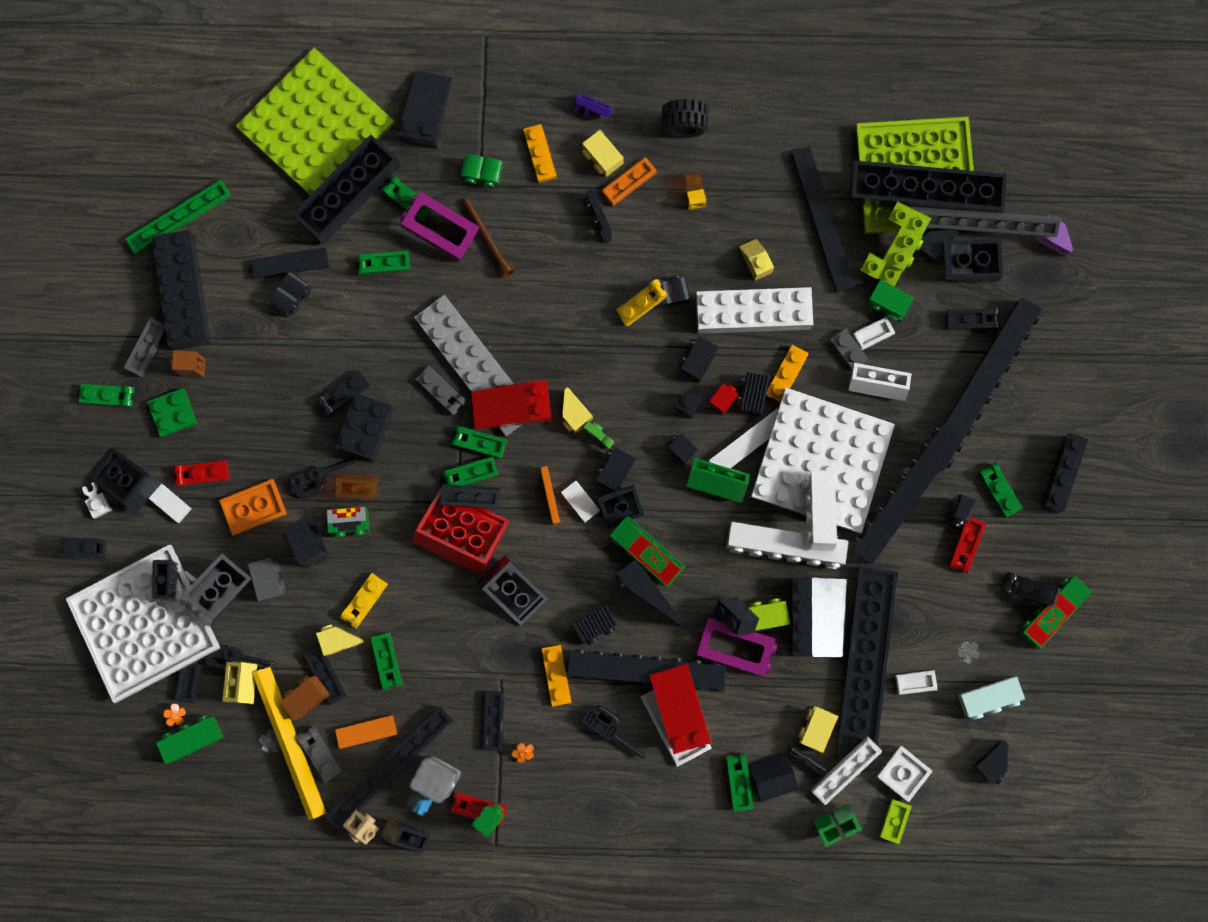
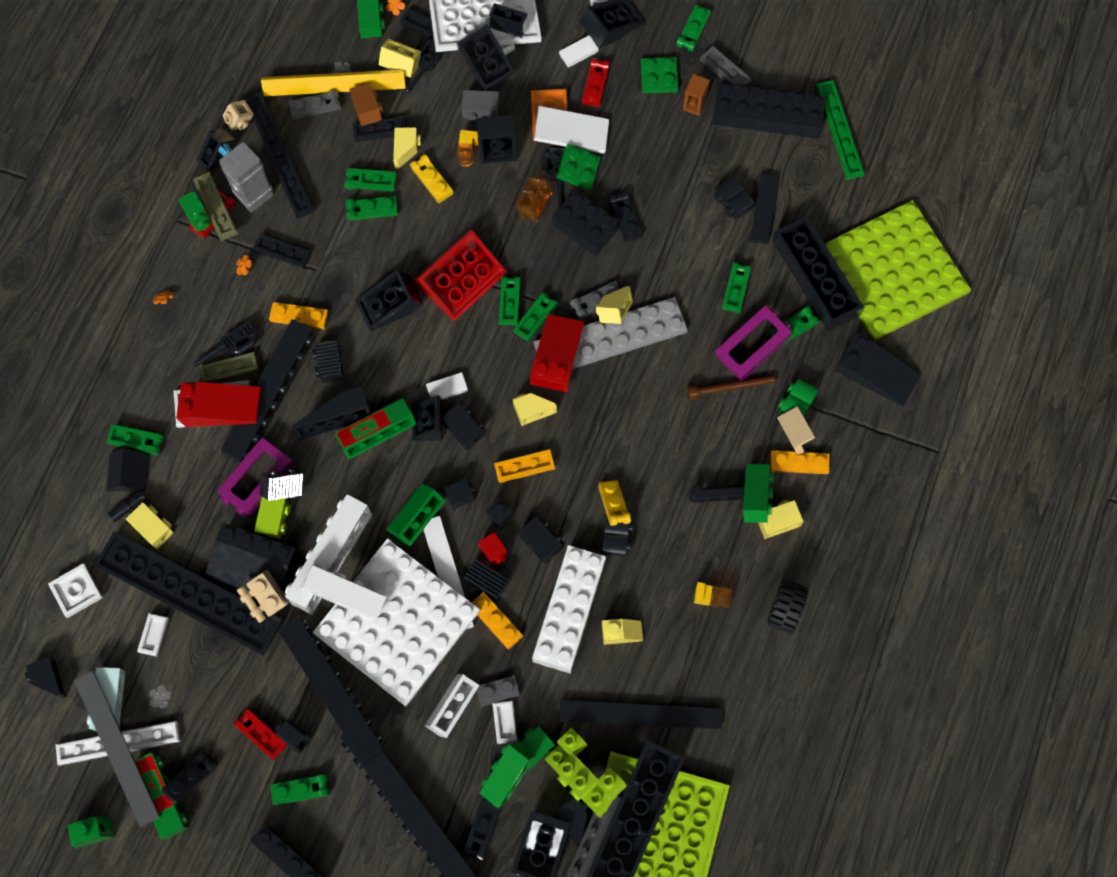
camera: 110 degrees right, 10 degrees down
brick [327,507,370,537] -> none
orange tile [335,715,397,749] -> none
black plate [440,484,500,508] -> none
orange tile [540,466,560,525] -> none
dark purple plate [574,93,614,118] -> none
bright green plate [584,421,614,449] -> none
orange tile [601,157,657,206] -> none
white tile [811,736,882,805] -> none
green piece [813,804,862,847] -> none
lime plate [879,799,912,844] -> none
none -> white tile [56,721,180,765]
none -> green torso [68,816,115,849]
none -> dark grey tile [74,671,160,827]
none -> orange plant [153,290,174,304]
none -> olive tile [193,172,238,241]
none -> olive tile [199,352,260,383]
none -> tan brick [237,570,289,623]
none -> green plate [345,196,398,221]
none -> leg [457,130,479,167]
none -> green brick [479,740,536,808]
none -> light orange plate [494,449,555,483]
none -> white tile [534,106,609,154]
none -> green plate [556,143,600,191]
none -> light yellow slope [596,286,633,324]
none -> green brick [743,464,774,523]
none -> tan panel [777,407,815,455]

